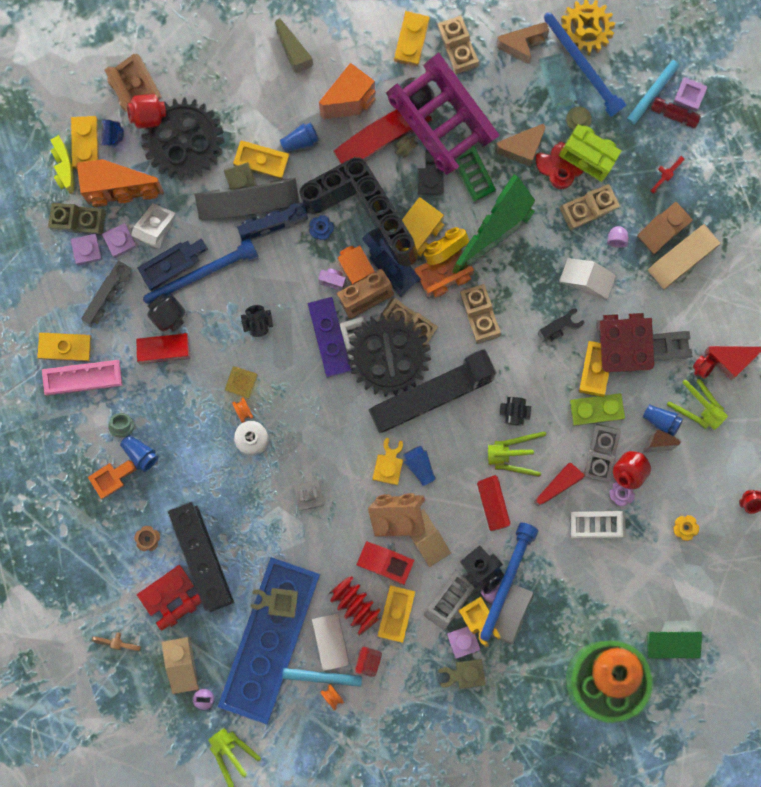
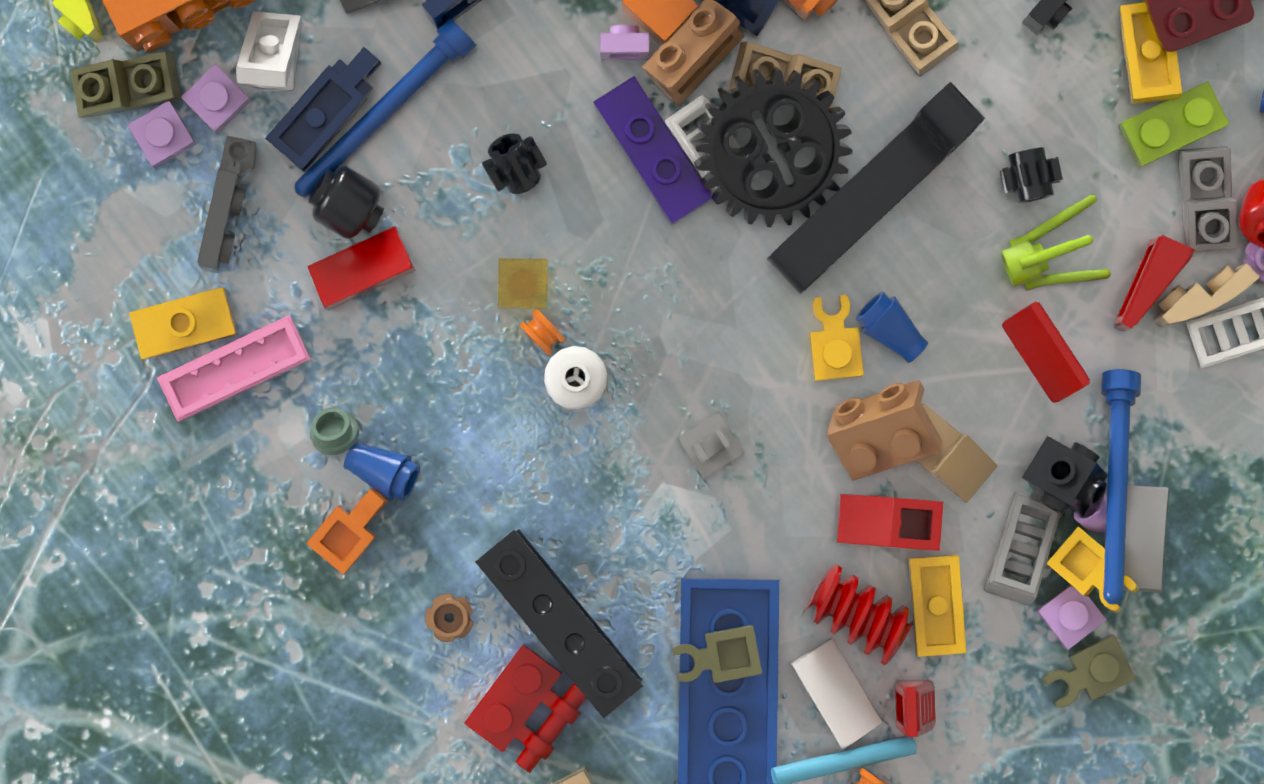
camera: 15 degrees left, 5 degrees up
none -> tan slope [1154,263,1260,327]

